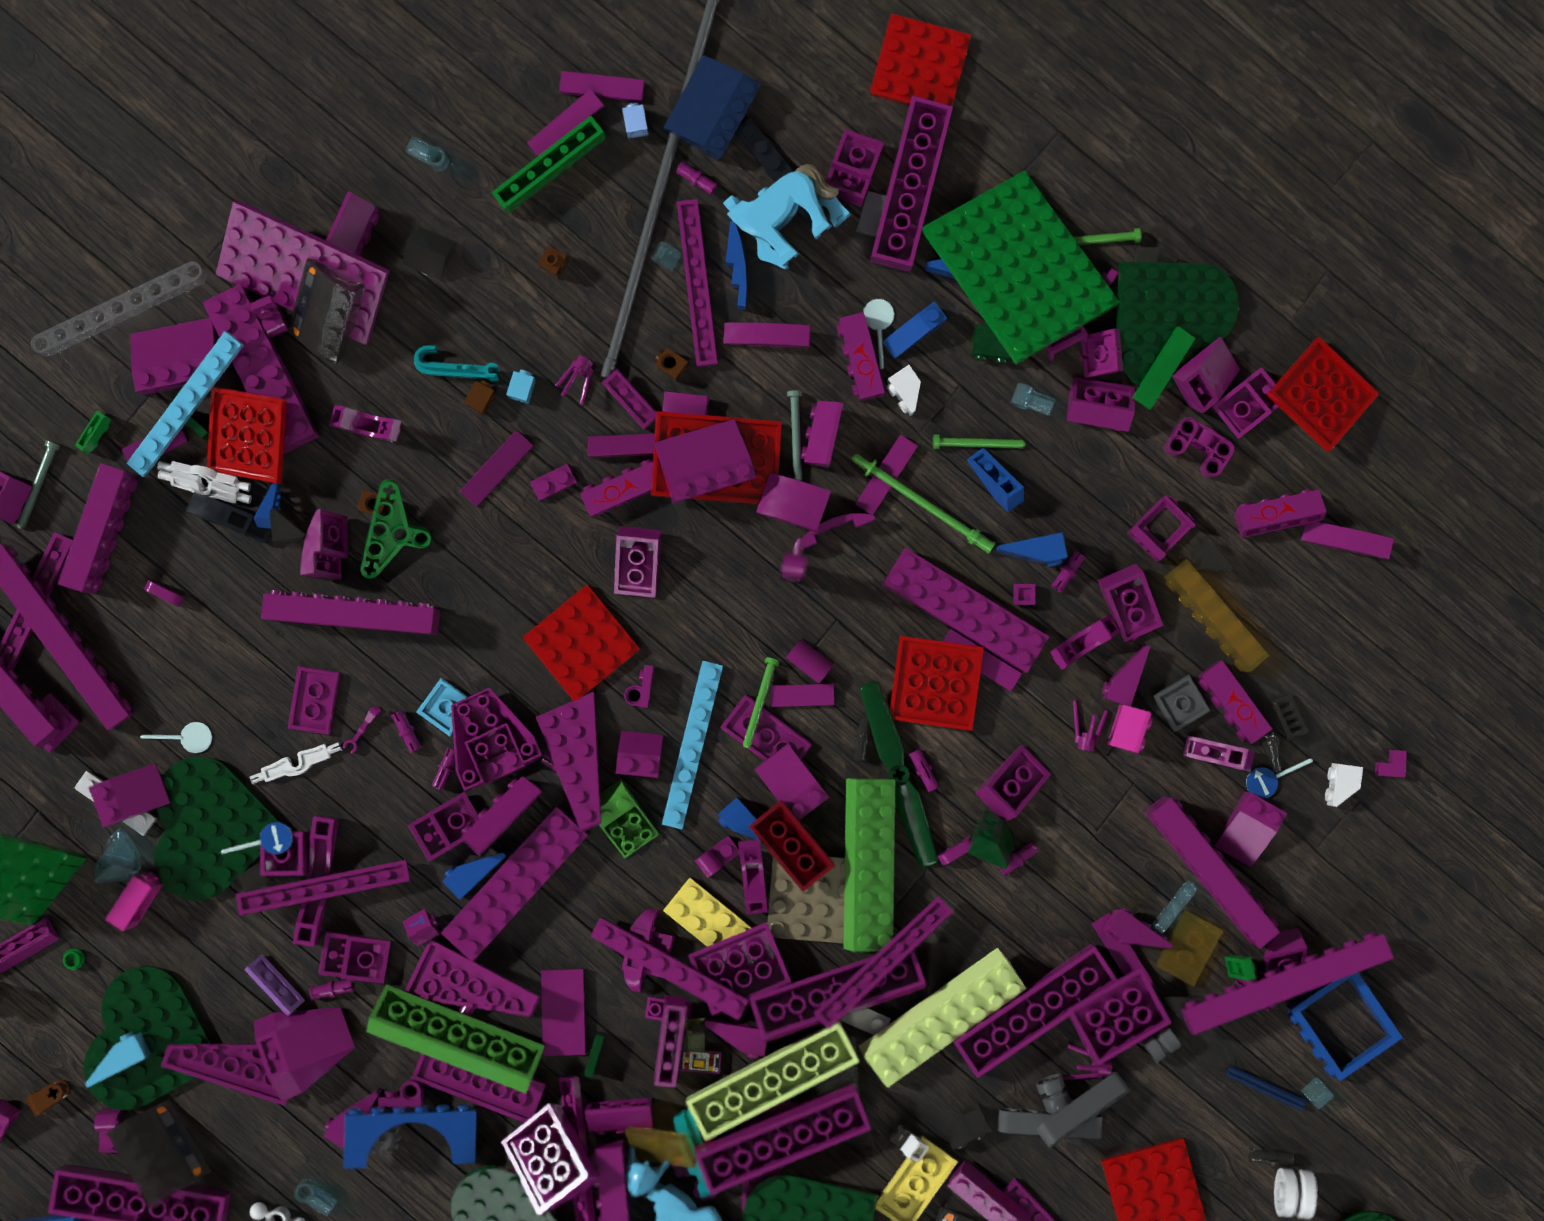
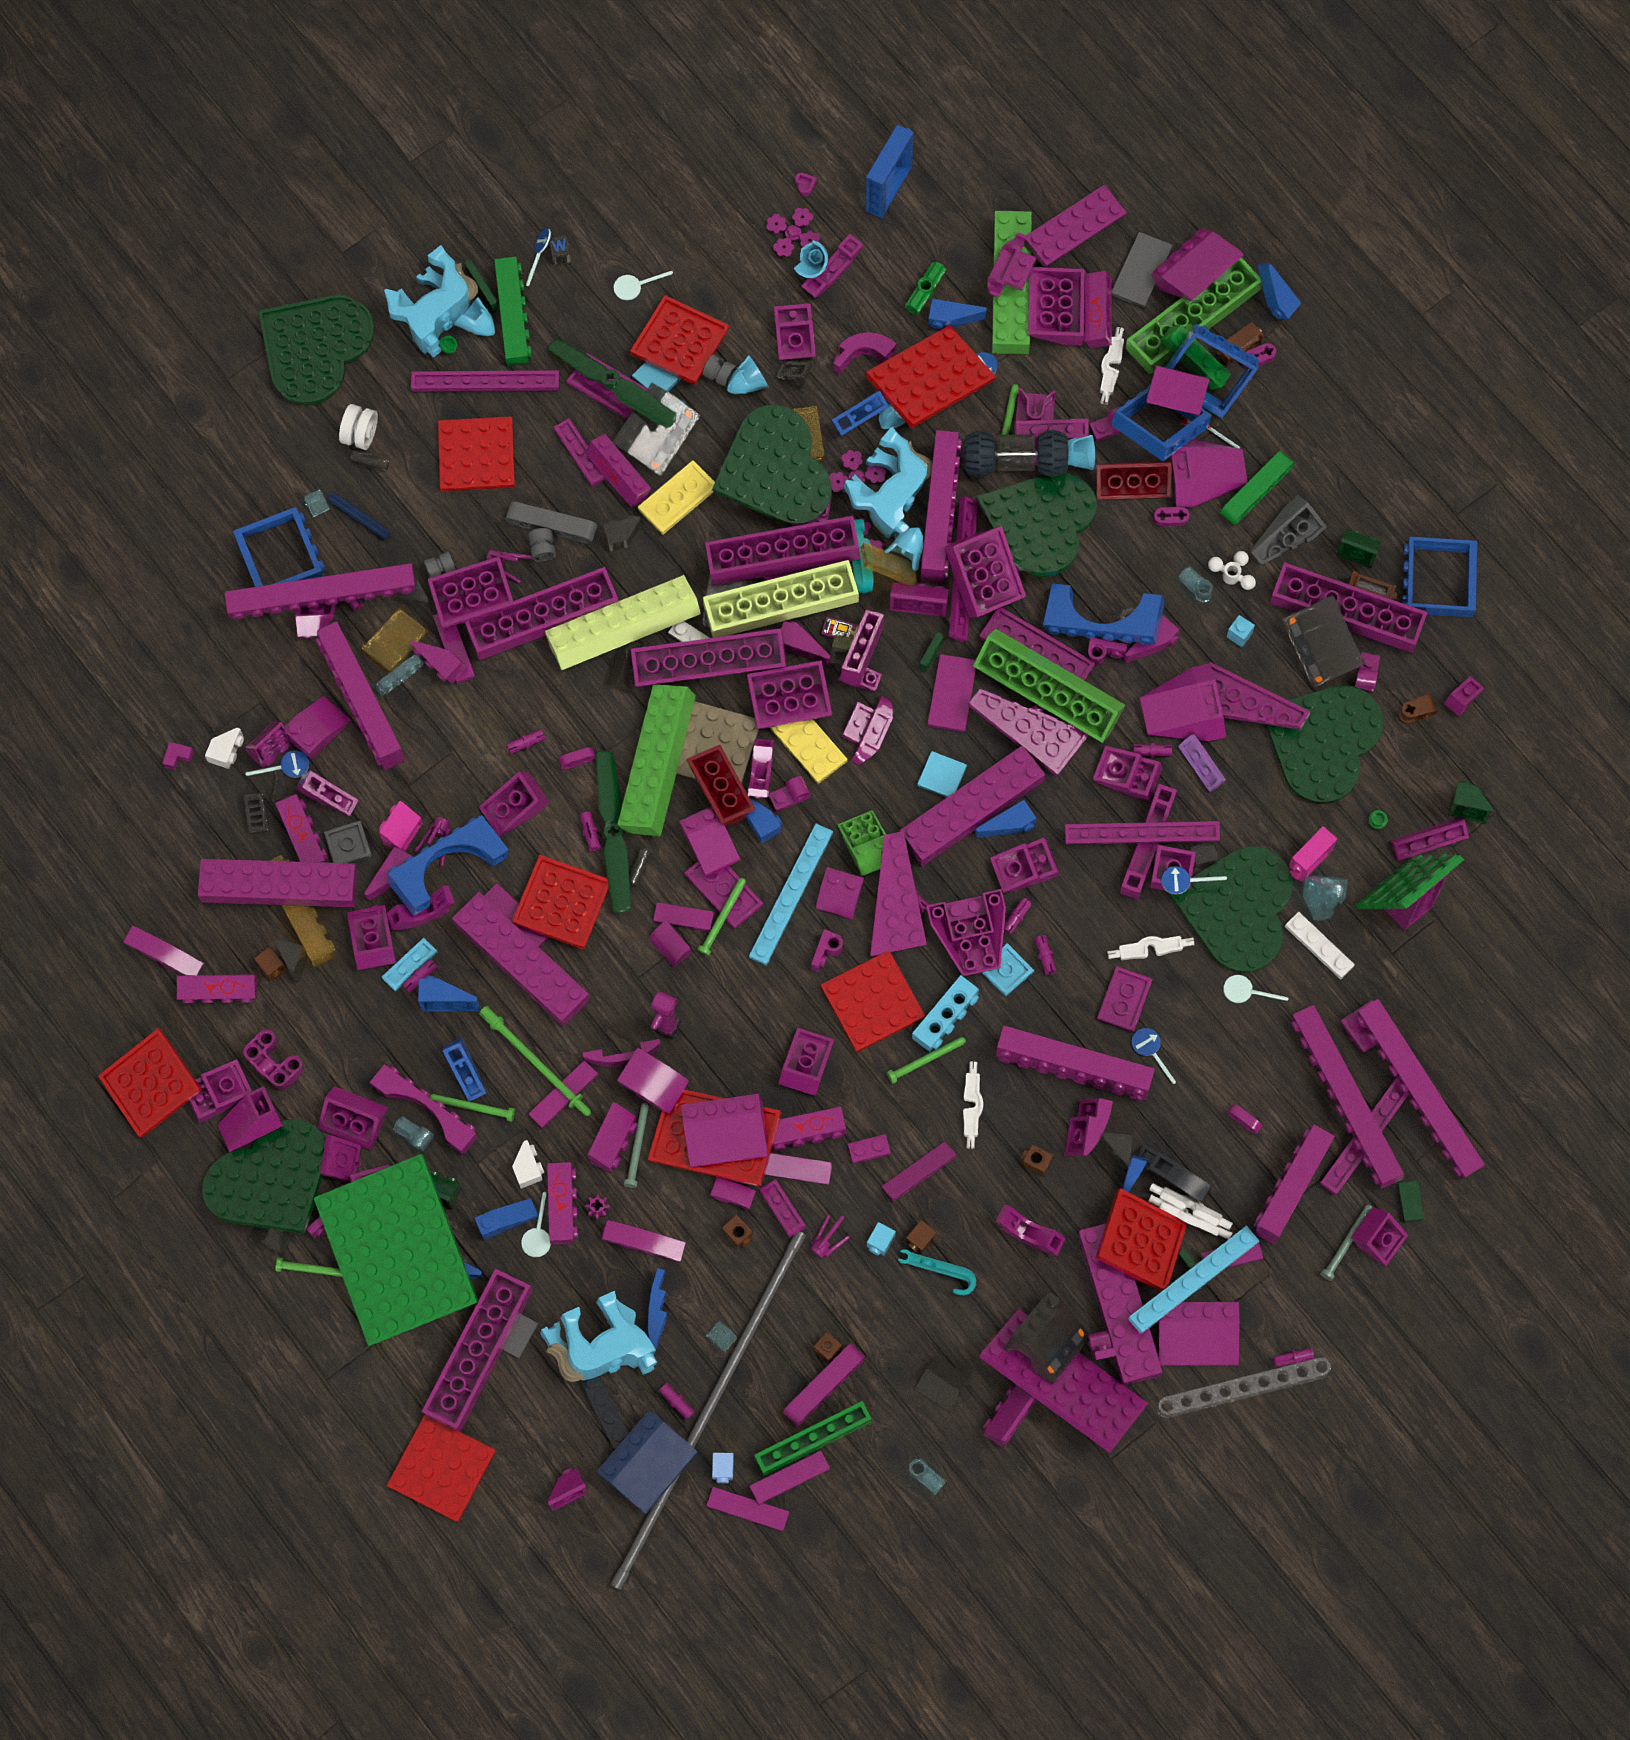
camera: 165 degrees left, 15 degrees down
green plate [75,410,112,455] -> none
medium azure slope [85,1031,152,1087] -> none
magenta slope [88,763,171,827] -> none
magenta piece [343,706,381,753] -> none
green beam [360,479,431,579] -> none
magenta brick [402,909,440,946] -> none
magenta slope [461,776,541,856] -> none
magenta plate [590,917,749,1020] -> none
magenta plate [677,199,718,367] -> none
magenta plate [814,897,953,1030] -> none
magenta slope [826,129,884,207] -> none
leg [888,1122,929,1163] -> none
dark green slope [968,810,1014,870] -> none
magenta plate [1013,584,1035,605] -> none
dark grey beam [1036,1072,1130,1148] -> none
magenta window [1127,495,1195,562] -> none
green tile [1132,327,1196,410] -> none
green plate [1224,955,1256,981] -> none
none -> magenta brick [198,859,358,907]
none -> magenta slope [245,722,290,769]
none -> reddish brown brick [254,947,286,981]
none -> magenta arch [370,1064,478,1155]
none -> medium azure tile [382,938,438,992]
none -> blue arch [387,815,509,916]
none -> magenta slope [548,1468,588,1512]
none -> magenta gear [585,1194,610,1220]
none -> magenta beam [783,1344,866,1427]
none -> bright green bar [886,1037,966,1084]
none -> medium azure brick [912,975,979,1052]
none -> medium azure tile [917,751,967,798]
none -> white piece [963,1062,983,1149]
none -> blue piece [1132,1028,1176,1084]
none -> medium azure brick [1227,615,1255,647]
none -> magenta axle [1273,1348,1314,1367]

